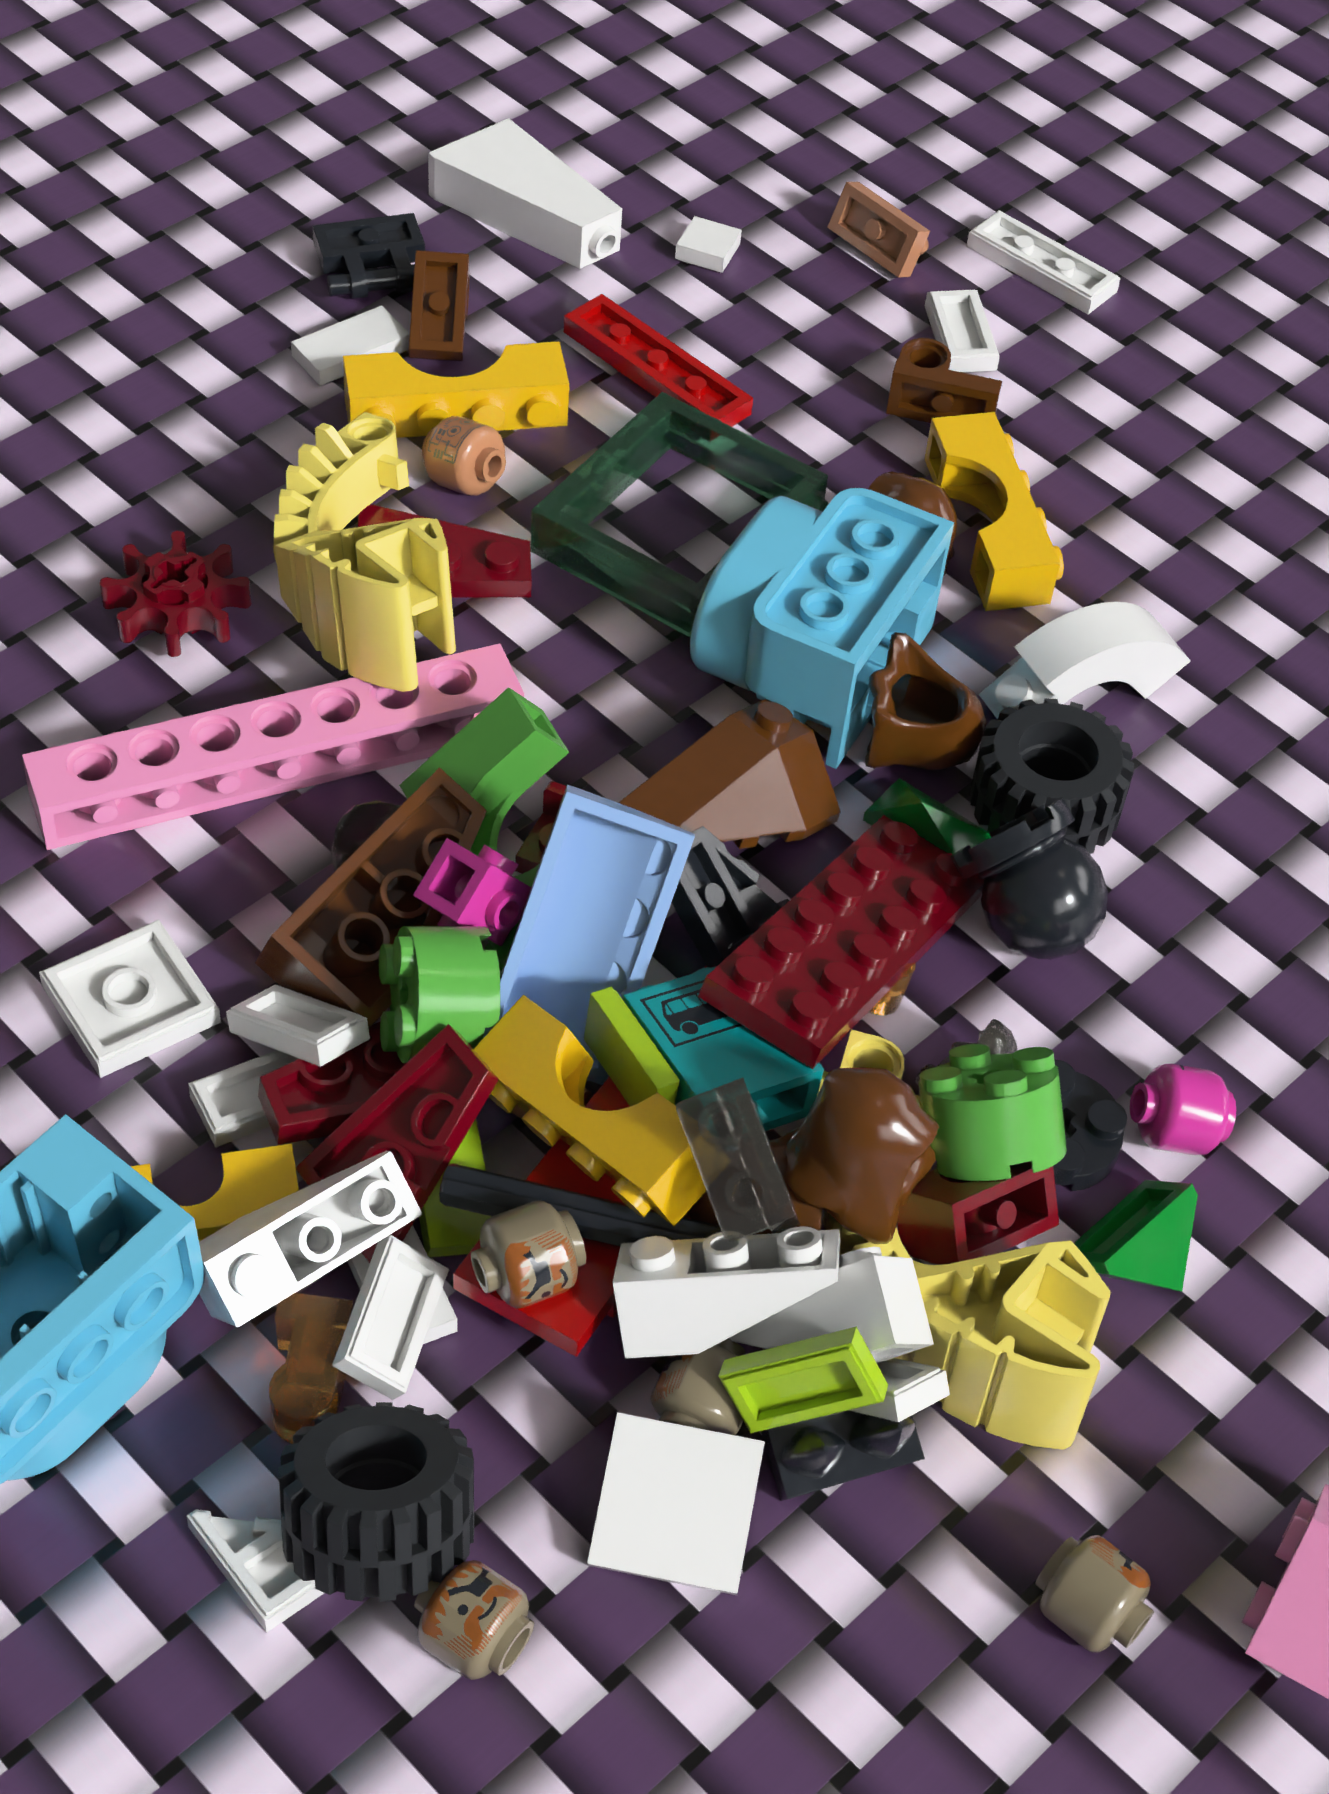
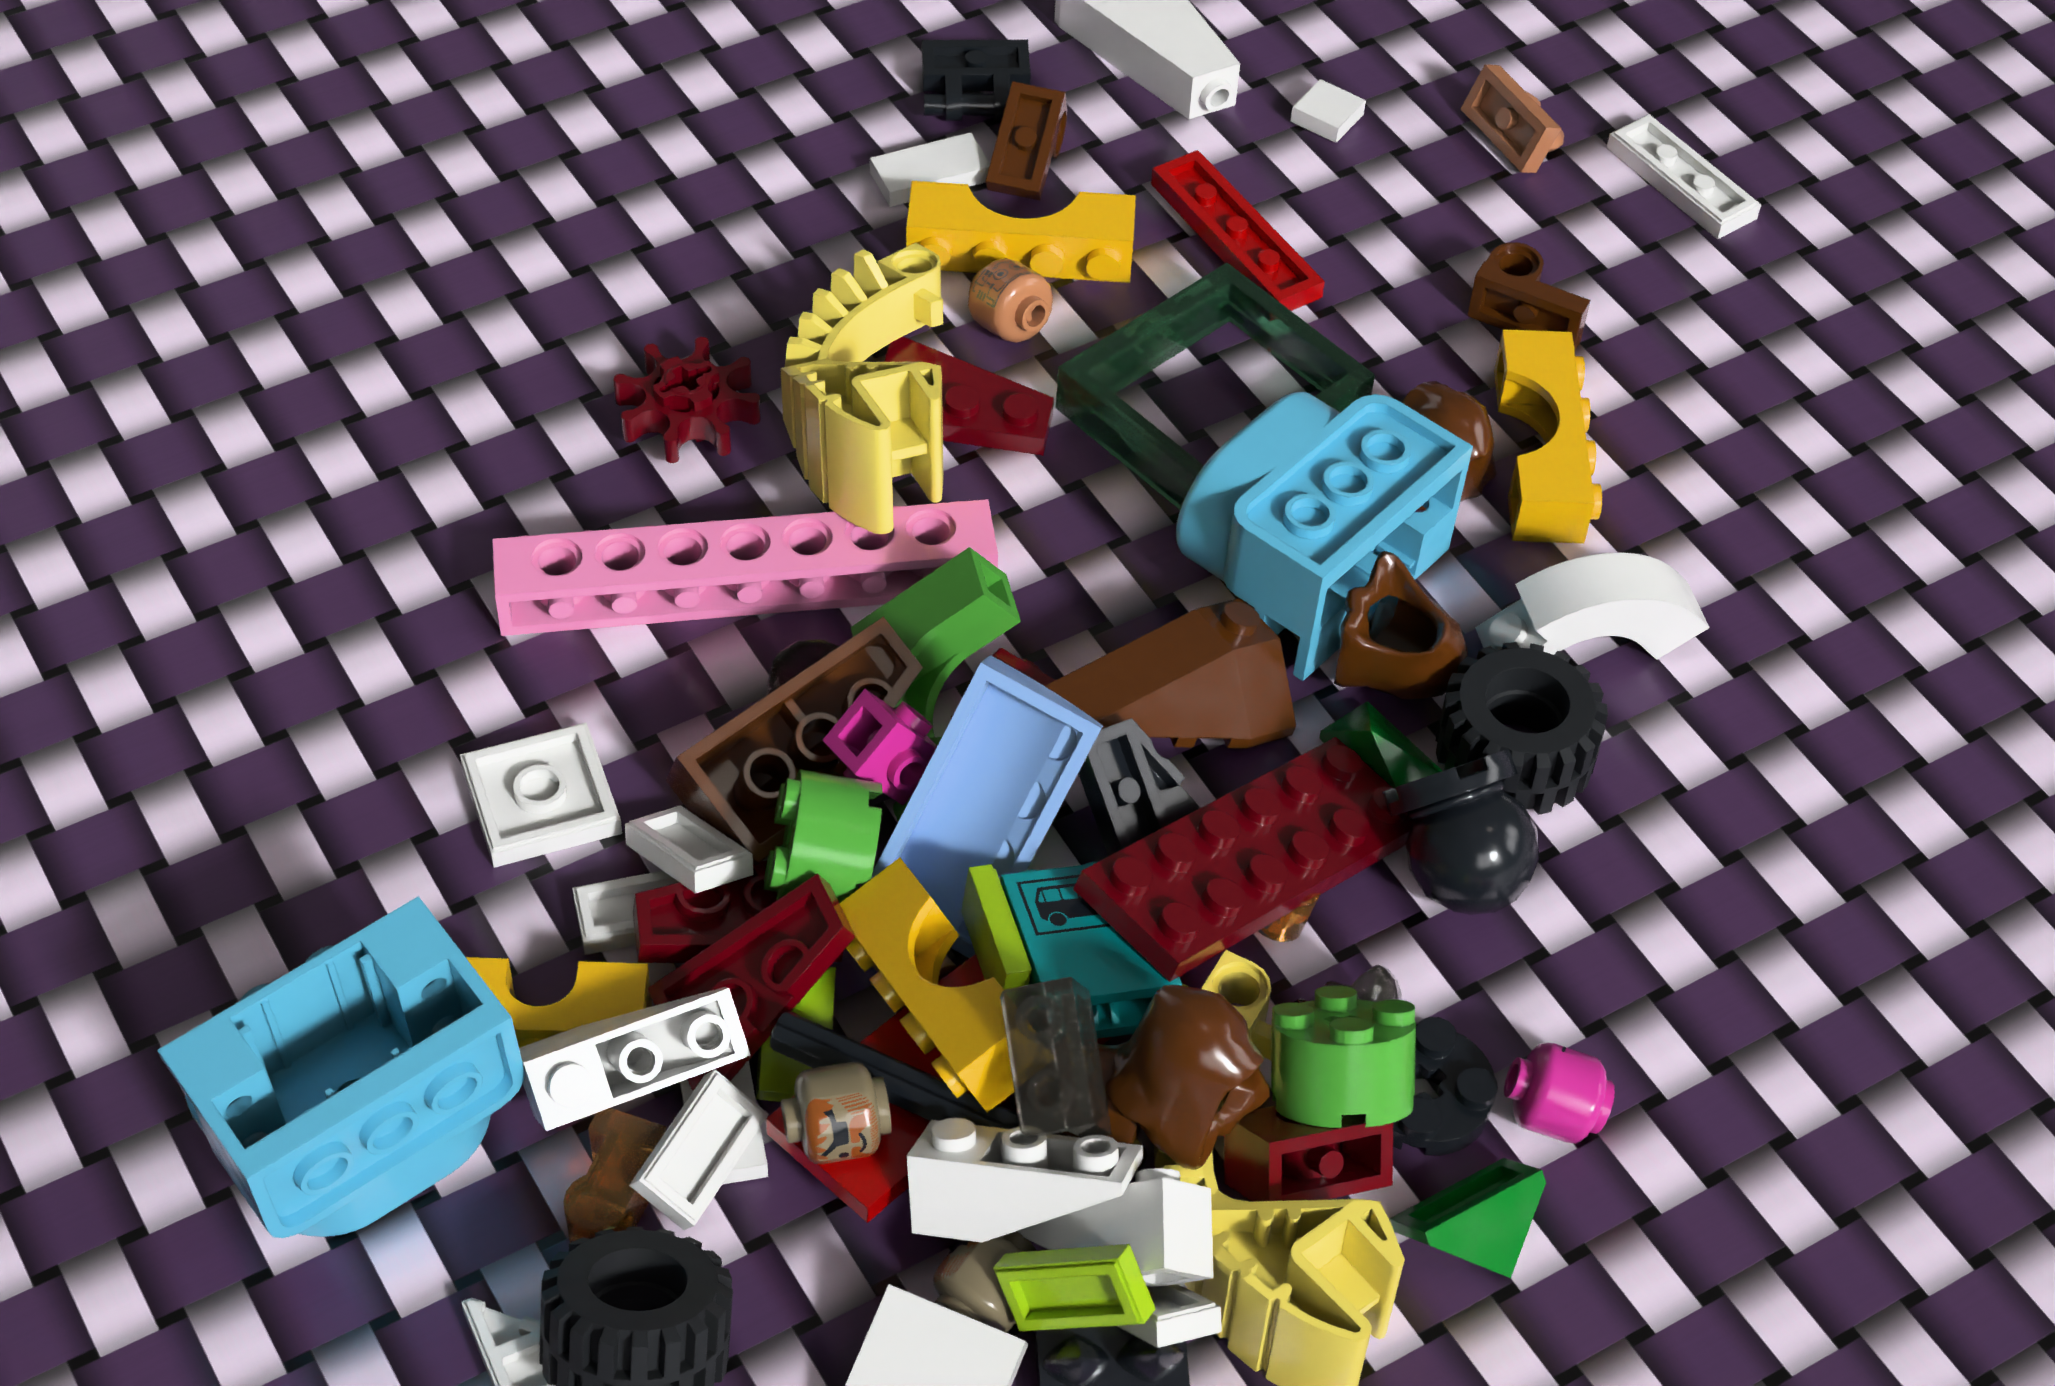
camera: 15 degrees right, 0 degrees up
white tile [925,290,1000,372] -> none

